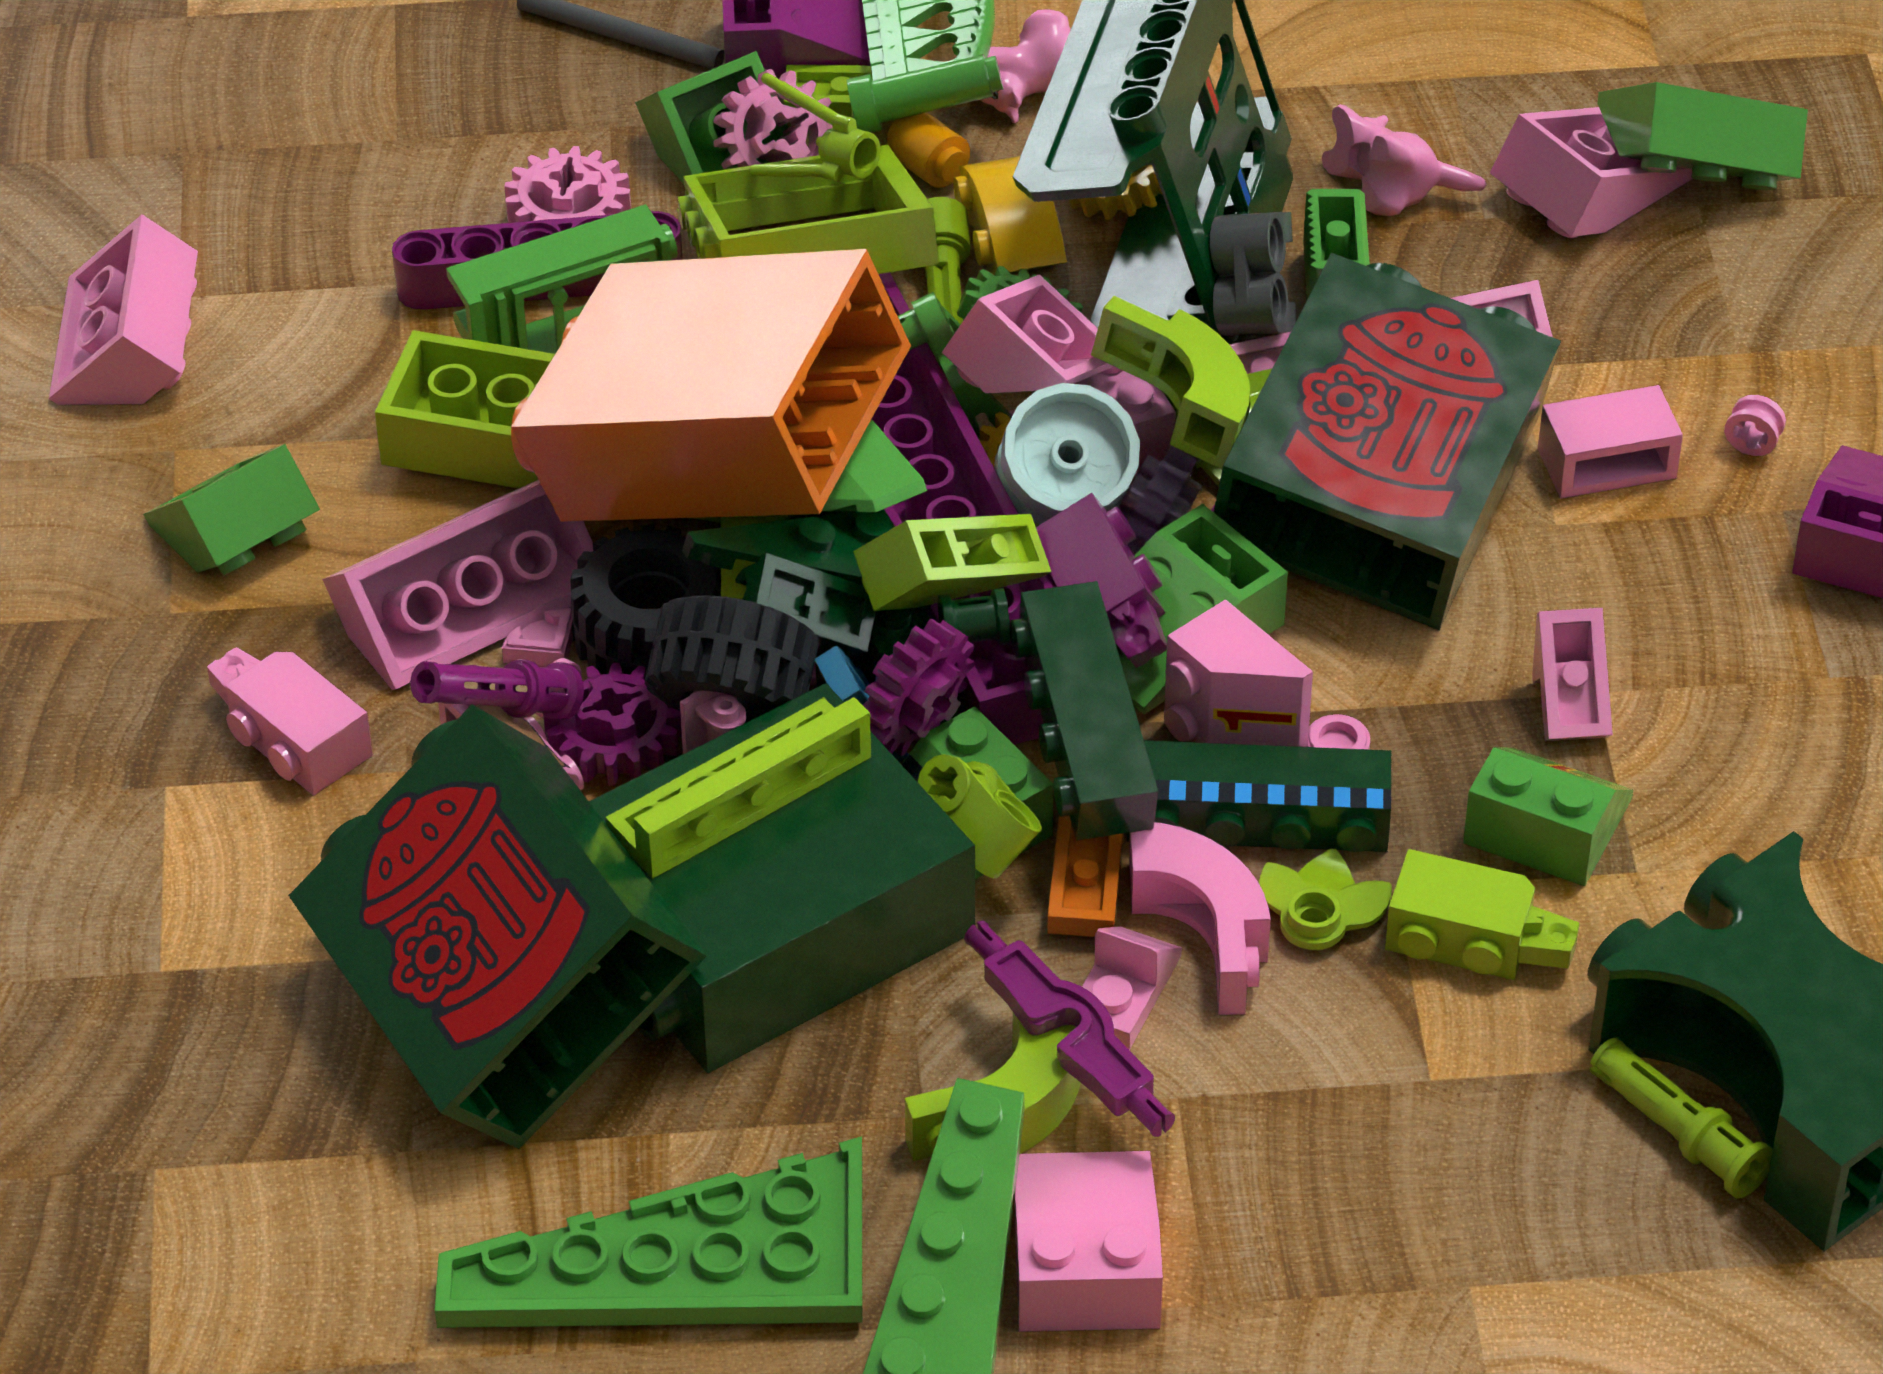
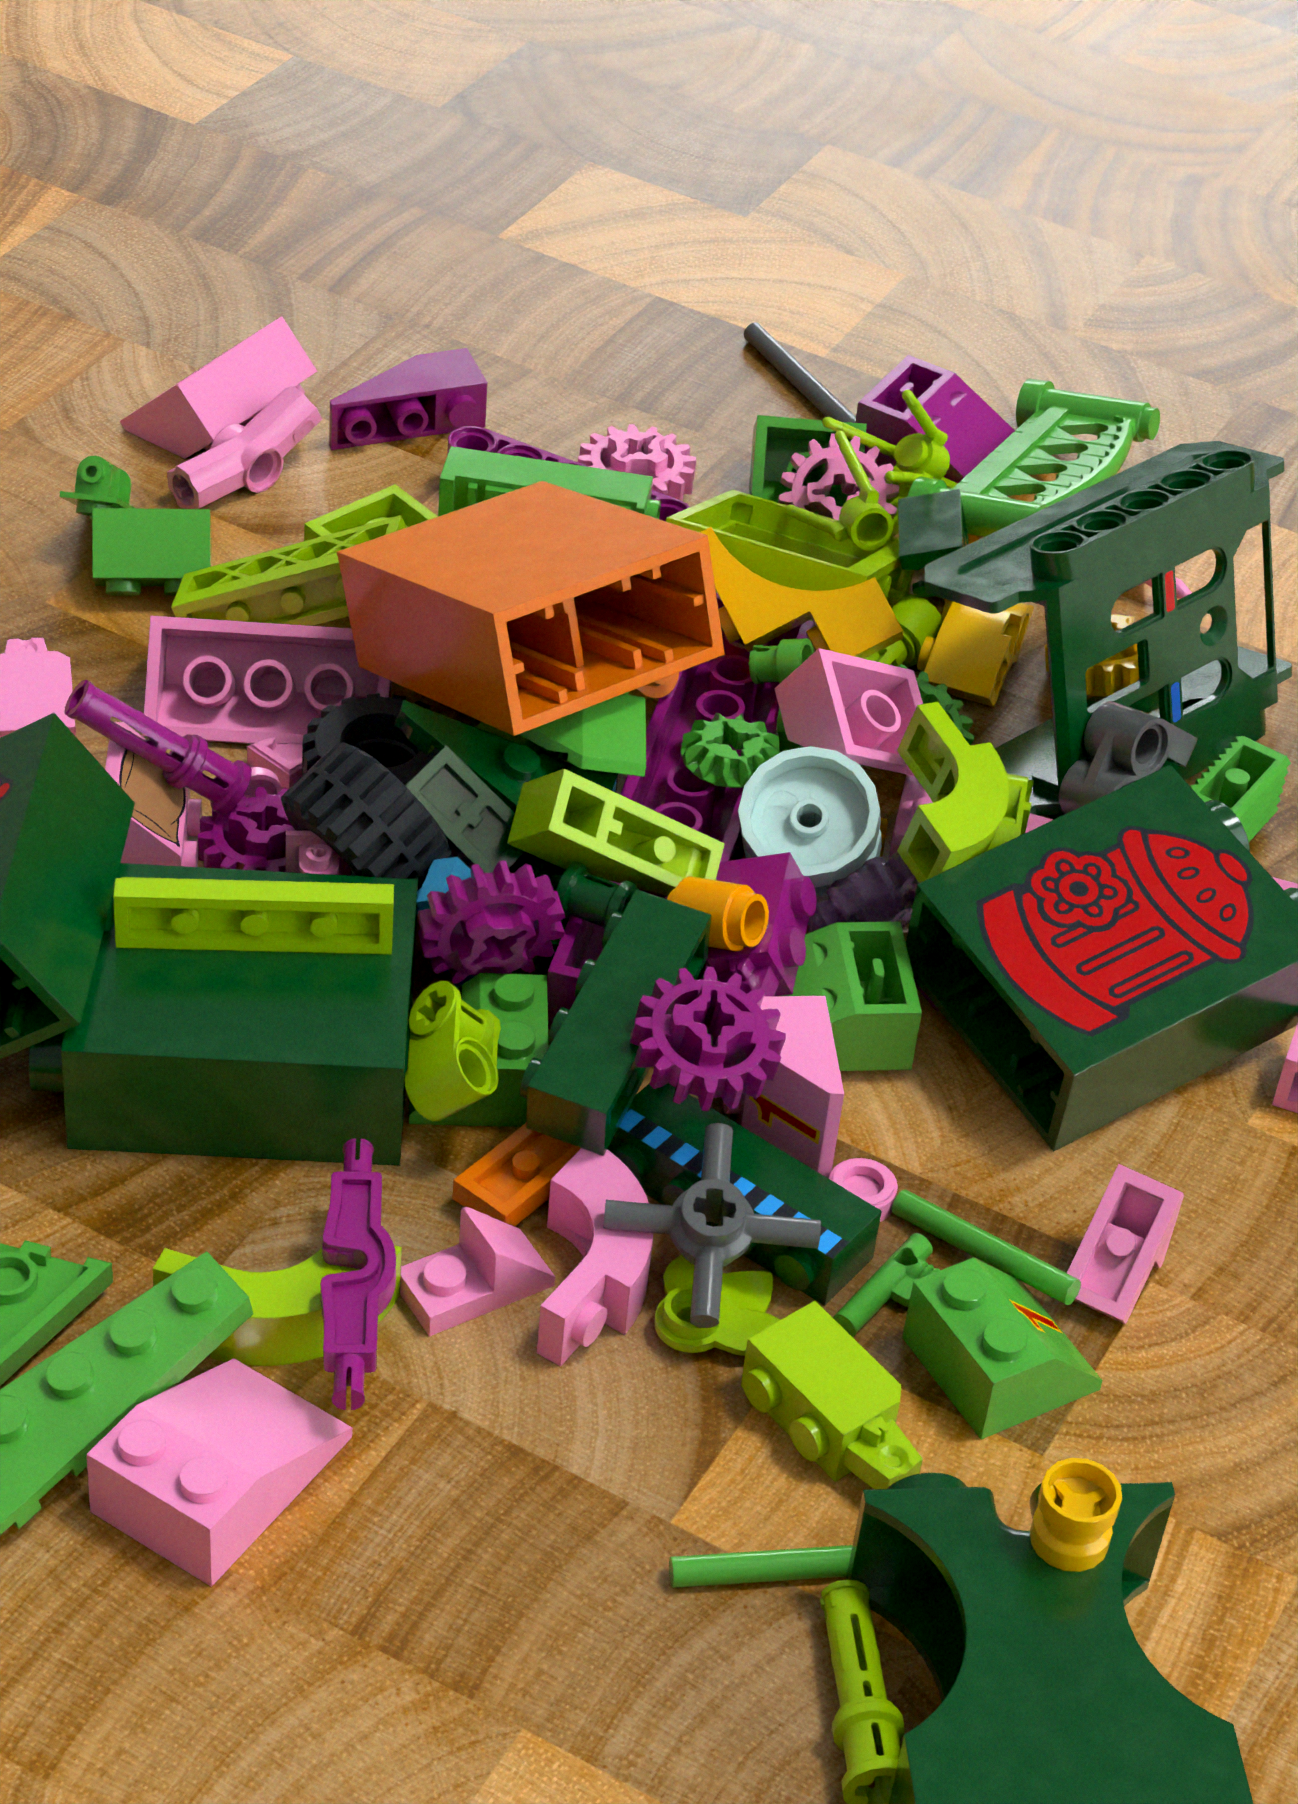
camera: 30 degrees right, 5 degrees down
none -> bright green hinge [60,456,135,520]
none -> bright pink piece [167,385,322,509]
none -> lime fence [171,515,406,626]
none -> magenta slope [329,348,488,450]
none -> dark grey bar [603,1123,821,1328]
none -> magenta gear [630,966,786,1111]
none -> light orange brick [667,876,769,951]
none -> bright green bar [669,1545,852,1588]
none -> bright green gear [681,713,781,788]
none -> yellow arch [699,527,903,659]
none -> lime plant [822,390,950,485]
none -> bright green hose [833,1233,940,1337]
none -> bright green bar [892,1189,1081,1305]
none -> dark green hinge [898,489,969,597]
none -> yellow wheel [1030,1458,1122,1572]

